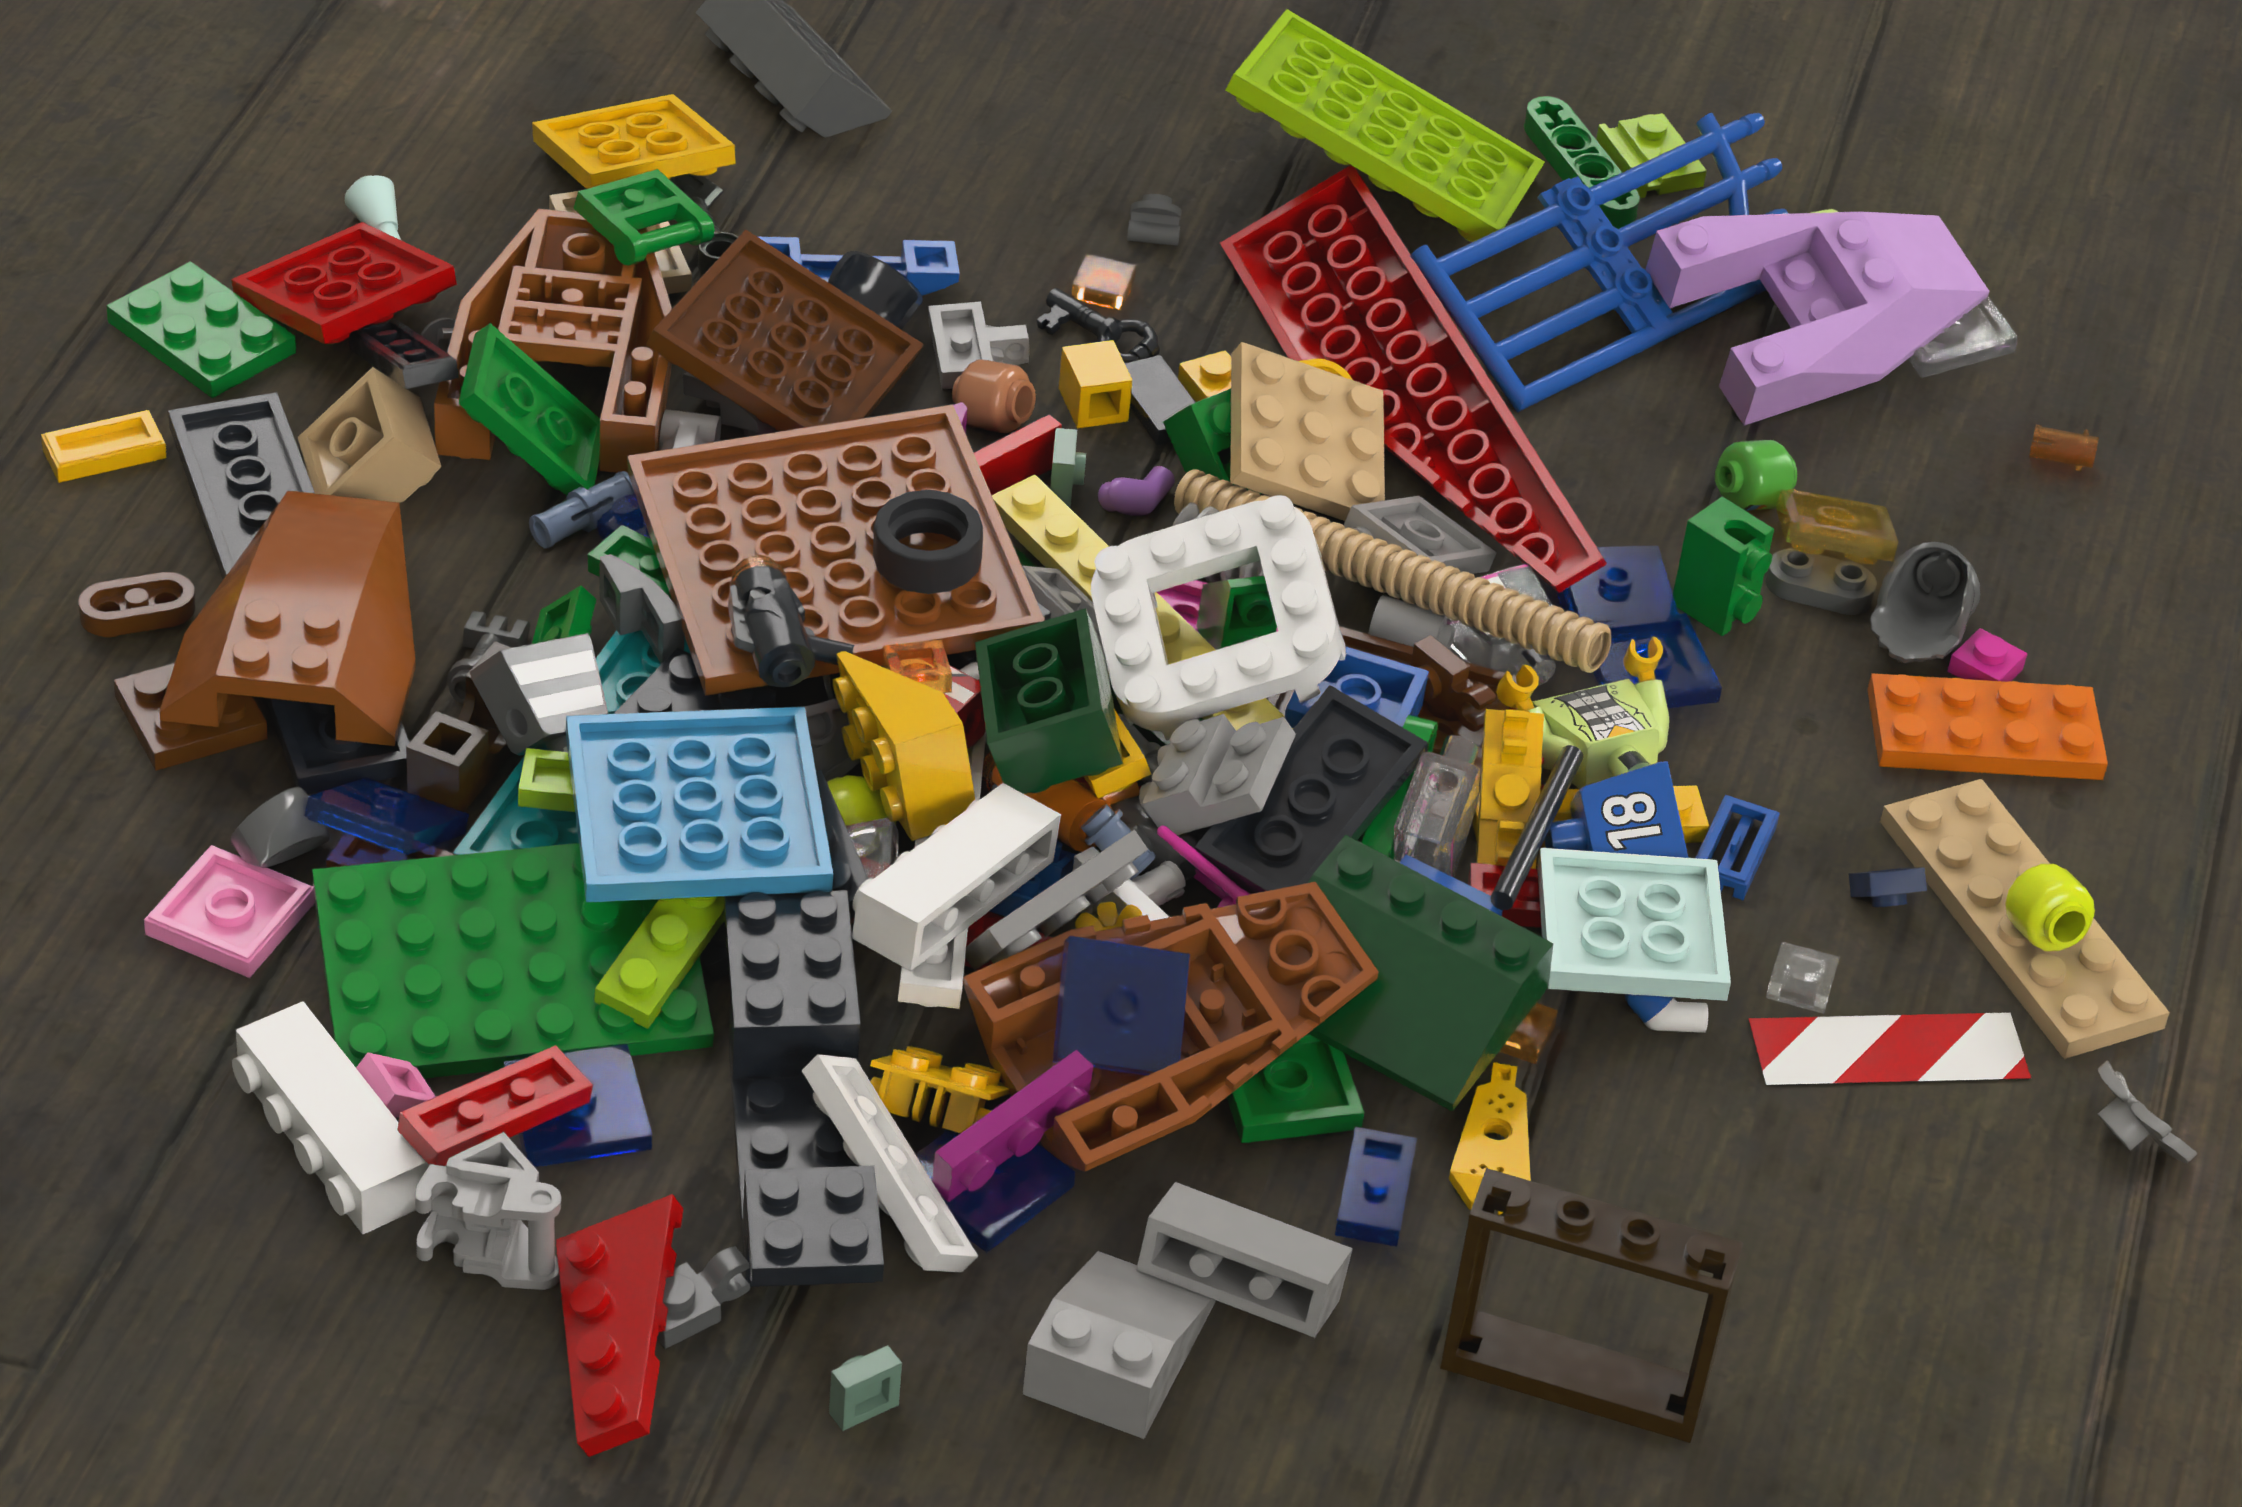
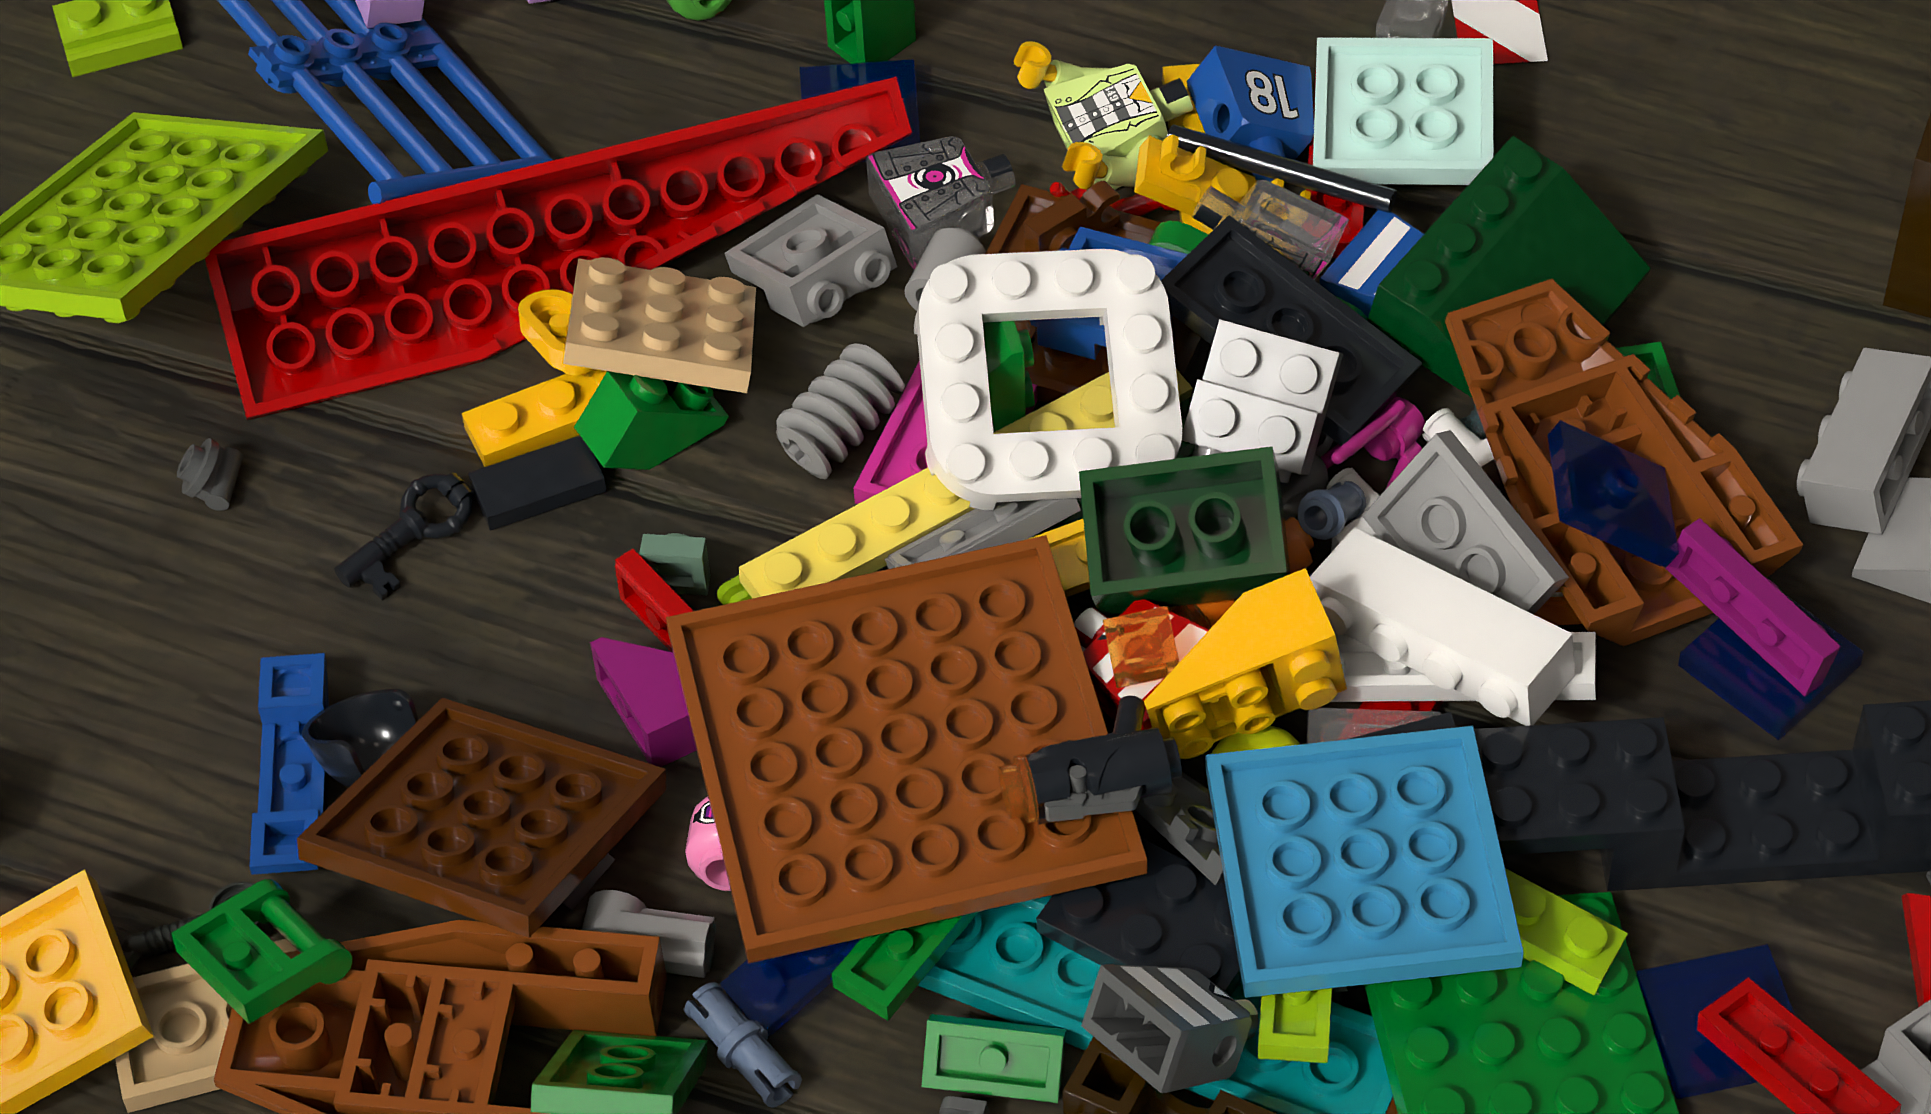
camera: 80 degrees left, 10 degrees up
dark grey slope [599,554,684,664] -> none
white plate [802,1054,978,1272] -> none
yellow hinge [870,1046,1010,1133] -> none
black tyre [873,490,983,594] -> none
light grey hinge [928,301,1029,389] -> none
nougat head [952,359,1036,433] -> none
yellow brick [1059,340,1132,429] -> none
clear orange tile [1072,254,1136,310] -> none
medium lavender arm [1098,466,1175,516] -> none
tan piece [1174,469,1611,673] -> none
clear blue plate [1335,1127,1417,1247] -> none
yellow piece [1449,1063,1531,1215] -> none
green beam [1524,96,1640,229] -> none
clear blue plate [1593,613,1722,708] -> none
blue tile [1696,795,1780,900] -> none

